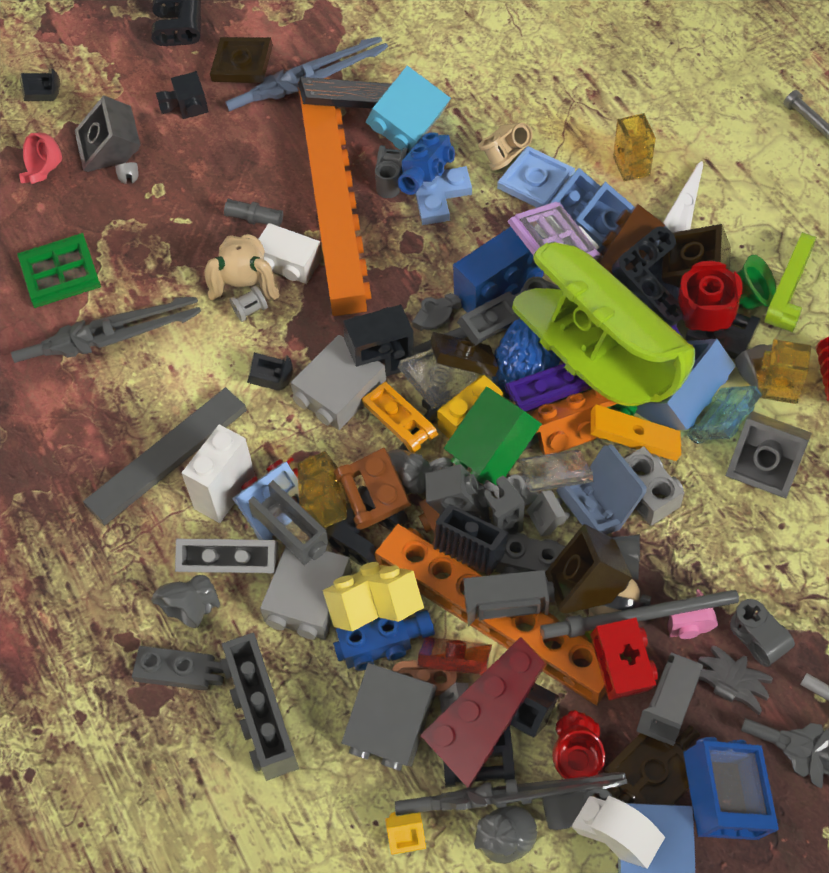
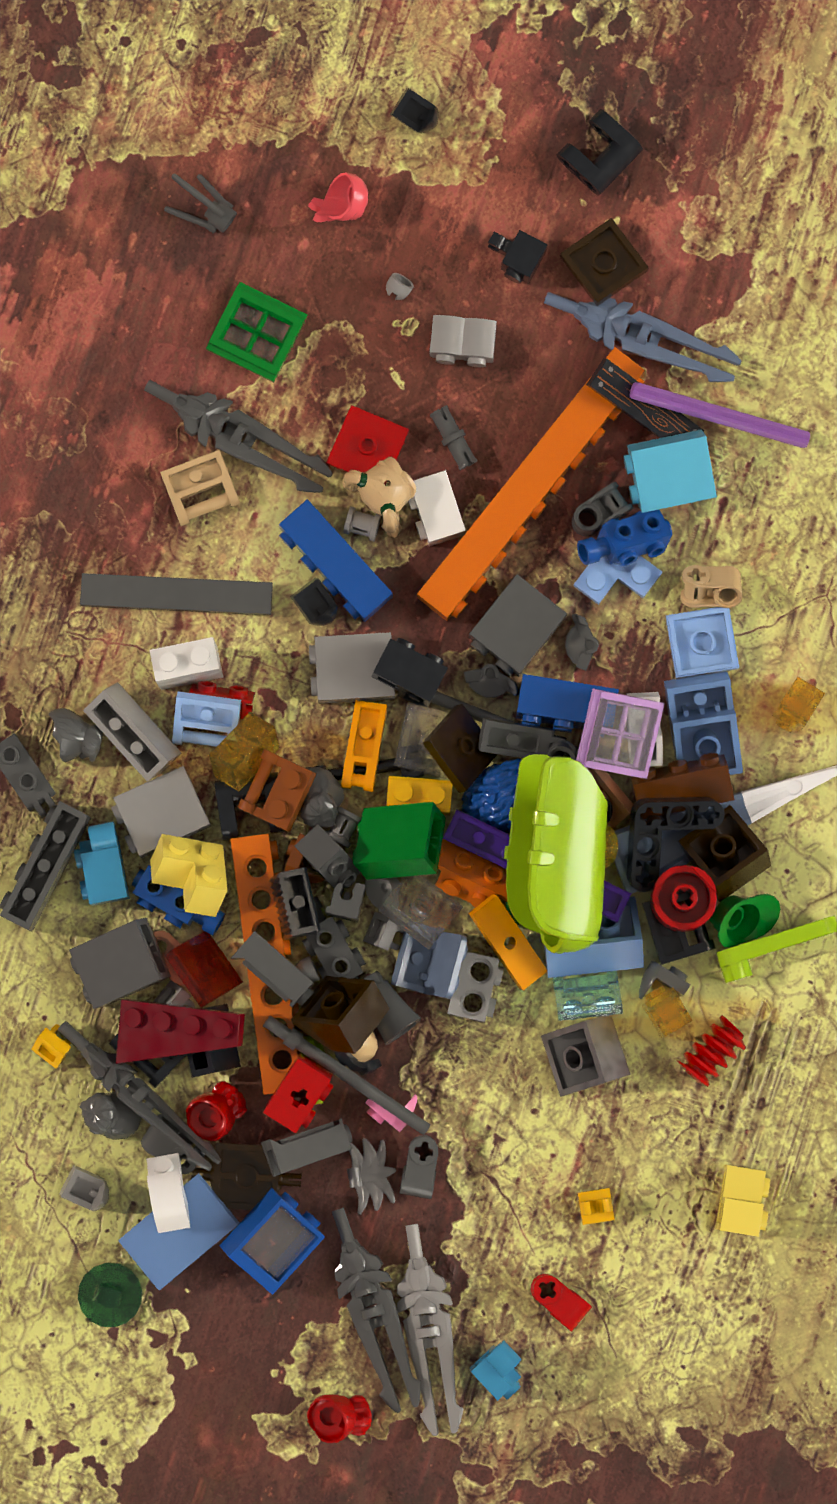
camera: 45 degrees right, 25 degrees up
flat silver slope [74,95,141,172] -> none
dark grey window [249,480,328,565] -> none
none -> dark azure hinge [74,821,130,906]
none -> tan plate [160,450,240,526]
none -> blue brick [279,499,393,622]
none -> red plate [326,405,409,486]
none -> light grey brick [430,315,497,367]
none -> dark grey brick [469,574,567,677]
none -> dark grey piece [565,614,599,671]
none -> medium lavender axle [630,382,810,448]

